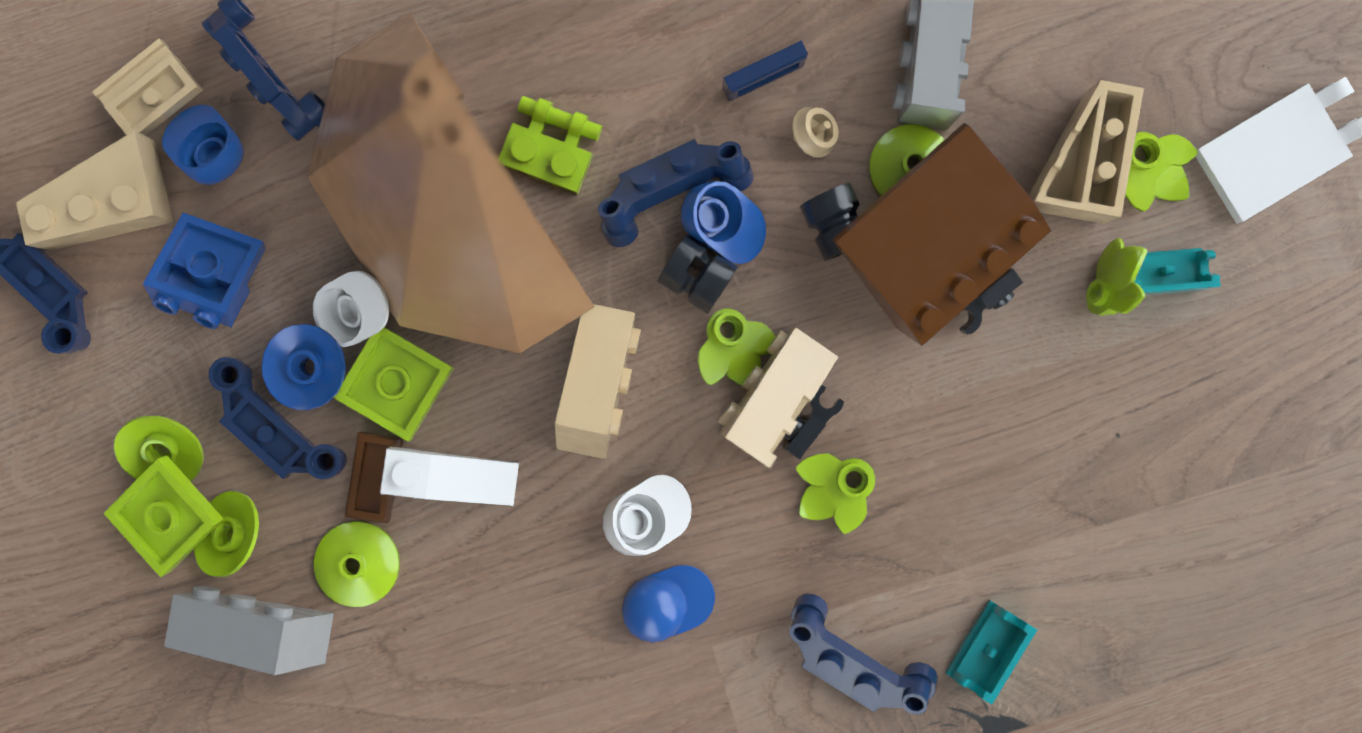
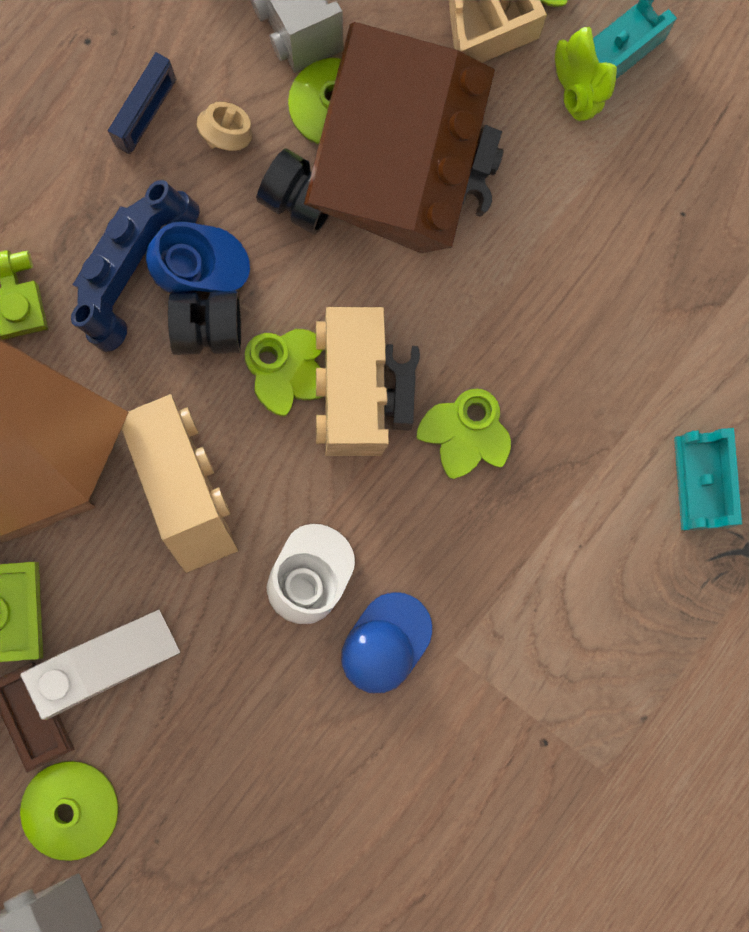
camera: 40 degrees left, 5 degrees down
dark blue plate [789,594,938,715] -> none

